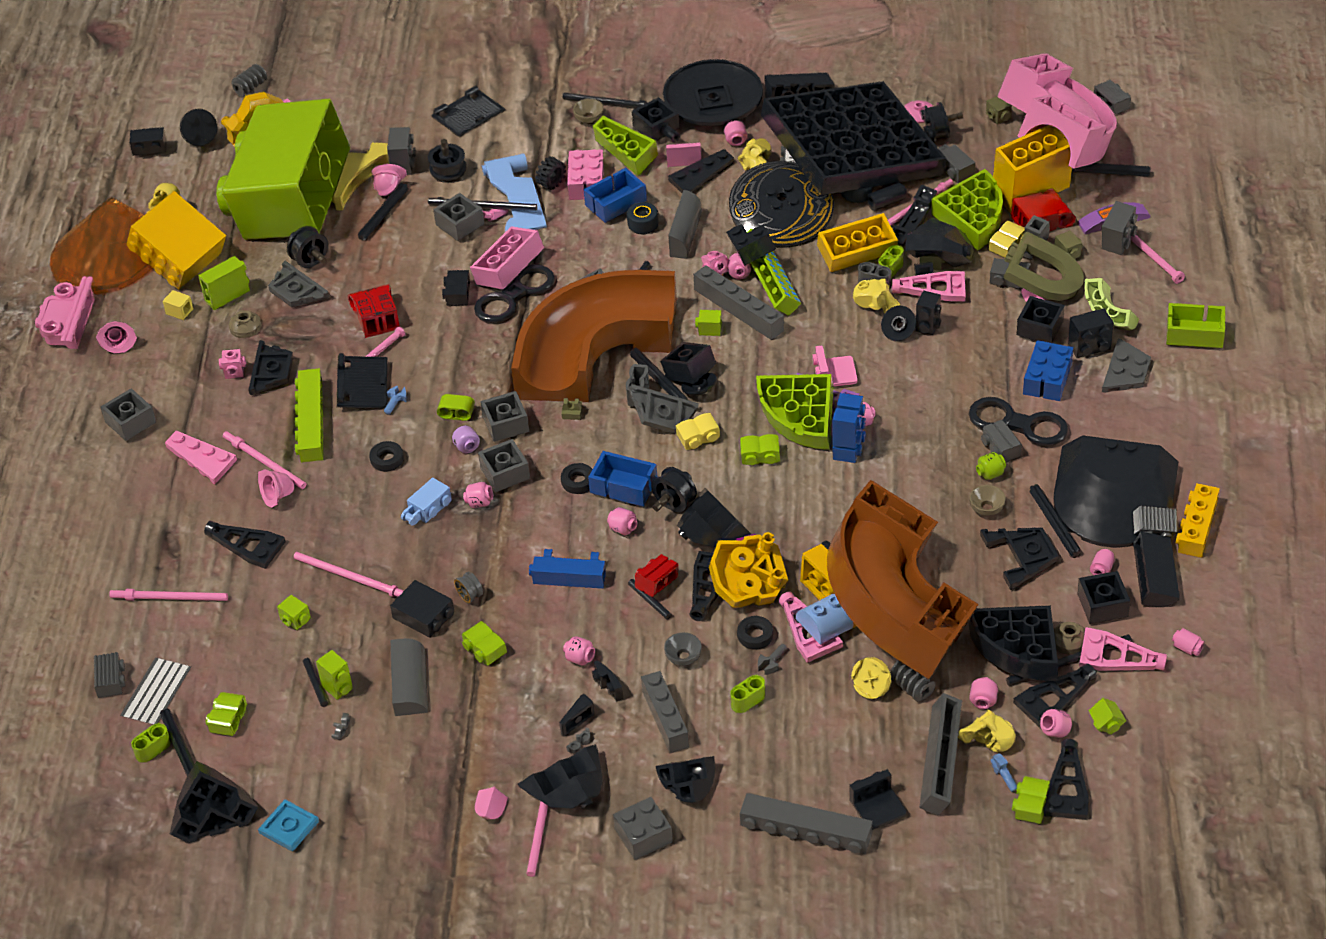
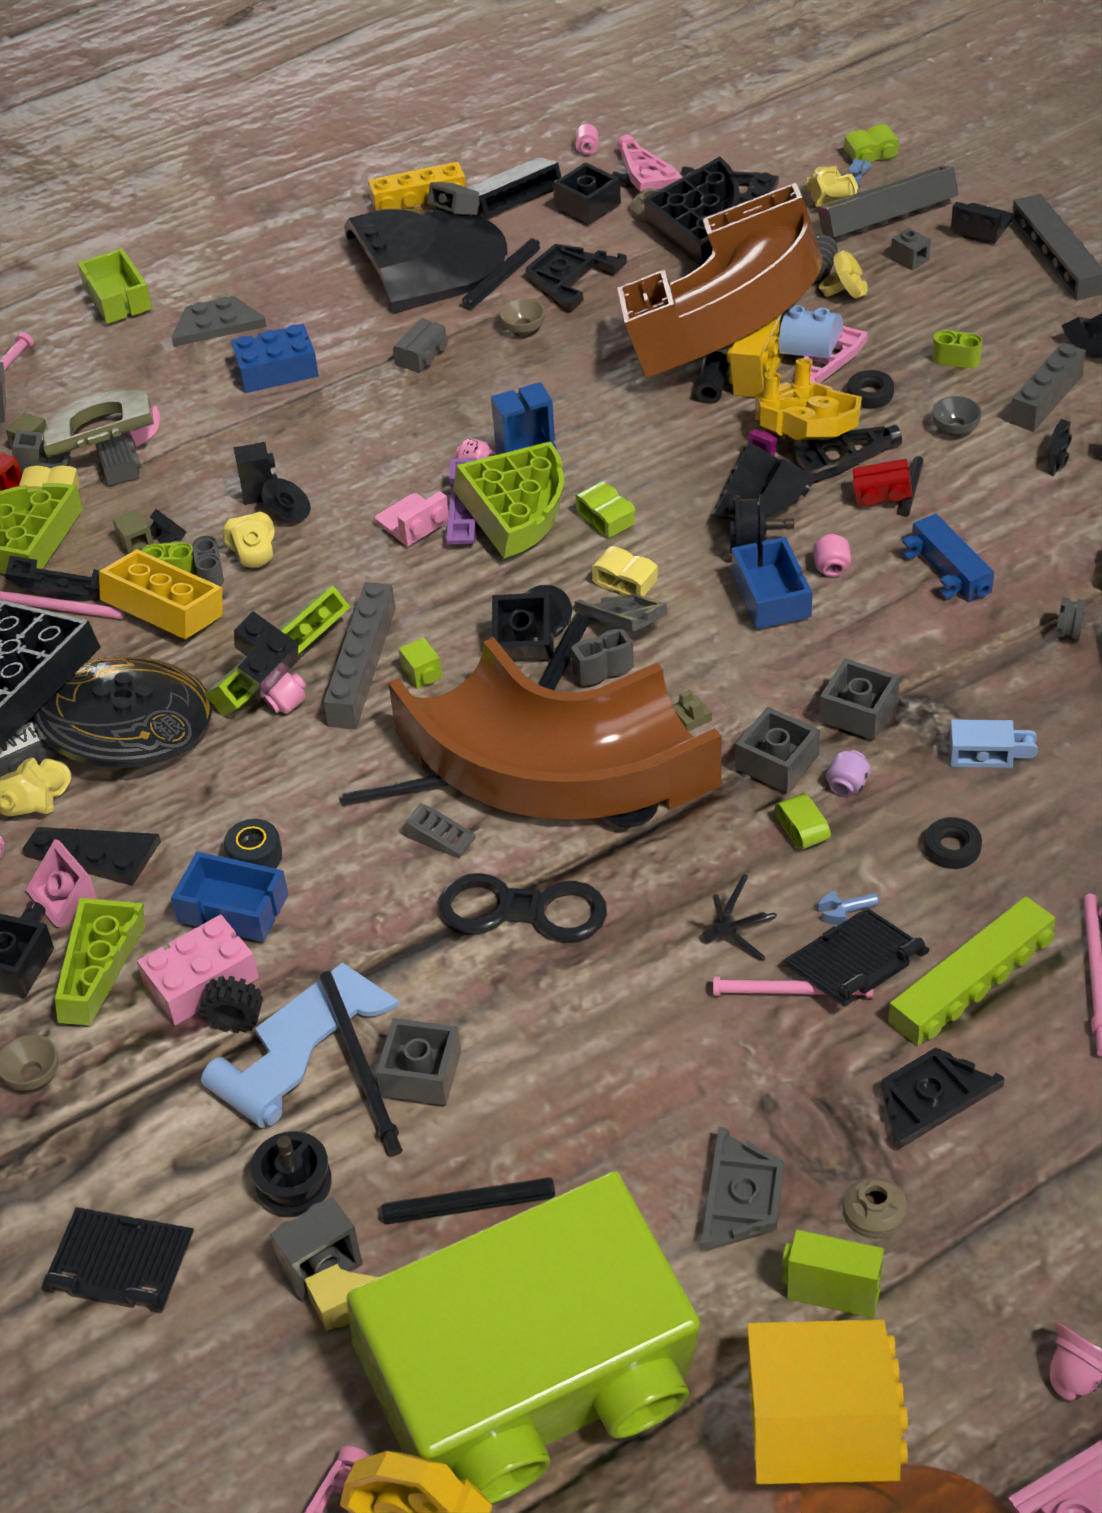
camera: 125 degrees left, 0 degrees up
light yellow brick [163,290,193,320] -> none
bright pink brick [219,349,246,379] -> none
black wheel [287,226,329,268] -> none
red piece [347,284,400,338] -> none
bright pink piece [372,164,407,196] -> none
black brick [442,270,470,306] -> none
bright pink head [463,482,493,509] -> none
bright pink brick [470,226,544,289] -> none
bright pink bar [483,209,508,222] -> none
black tyre [561,463,593,494] -> none
bright pink head [563,636,595,666] -> none
dark grey brick [668,190,702,259] -> none
bright pink brick [701,251,729,276] -> none
dark grey bar [758,644,787,675] -> none
bright pink plate [892,271,966,301] -> none
black brick [905,218,974,267] -> none
black bar [968,397,1069,446] -> none
lime head [976,452,1006,480] -> none
black brick [1016,296,1065,343] -> none
bright pink head [1040,709,1072,738] -> none
black plate [1044,739,1089,820] -> none
black brick [1068,308,1114,358] -> none
yellowish green brick [1085,278,1139,330] -> none
lime brick [1088,697,1126,734] -> none
bright pink brick [1090,549,1115,575] -> none
none -> black plant [702,874,777,961]
none -> dark grey brick [891,228,931,271]

